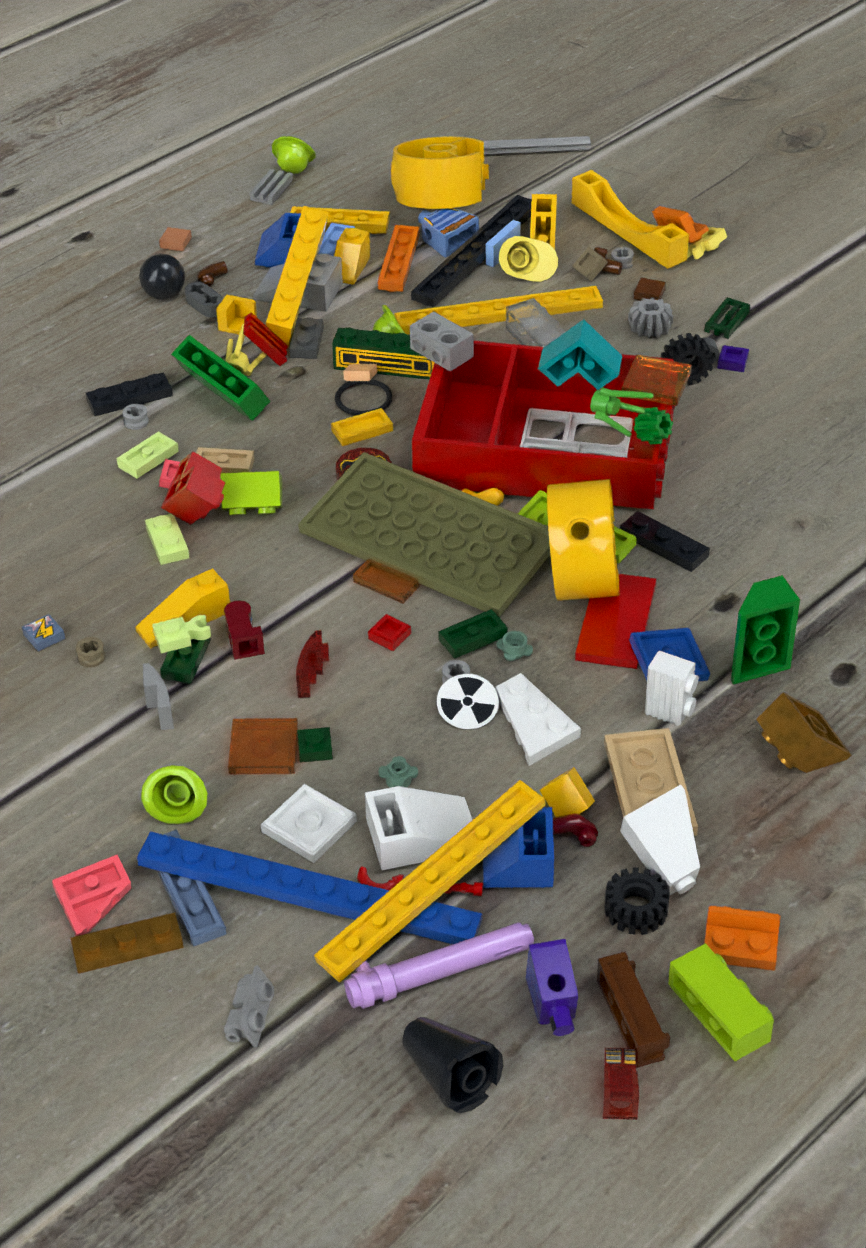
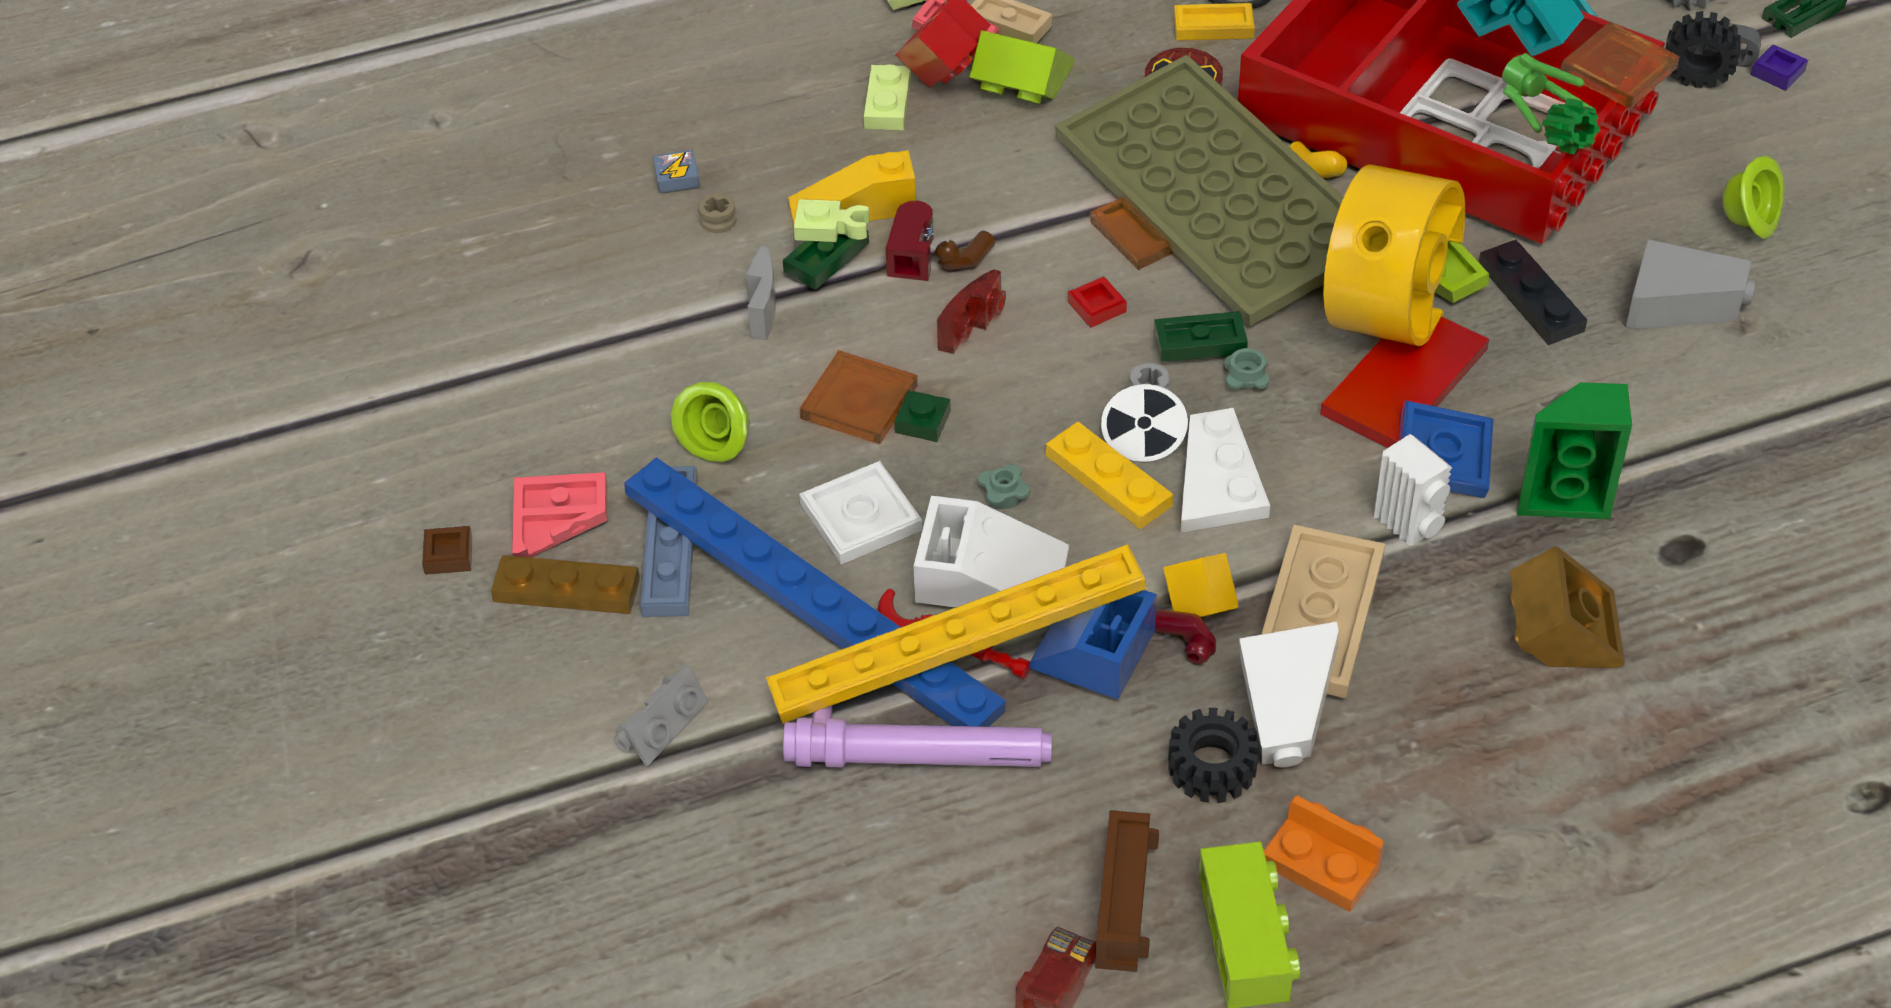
camera: 25 degrees right, 5 degrees up
black cone [402,1017,504,1113] -> none
dark purple torso [525,939,578,1036] -> none
none -> reddish brown tile [422,526,472,575]
none -> reddish brown arm [935,230,996,270]
none -> yellow plate [1045,421,1173,530]
none -> light grey slope [1626,239,1756,329]
none -> lime hat [1723,155,1785,239]

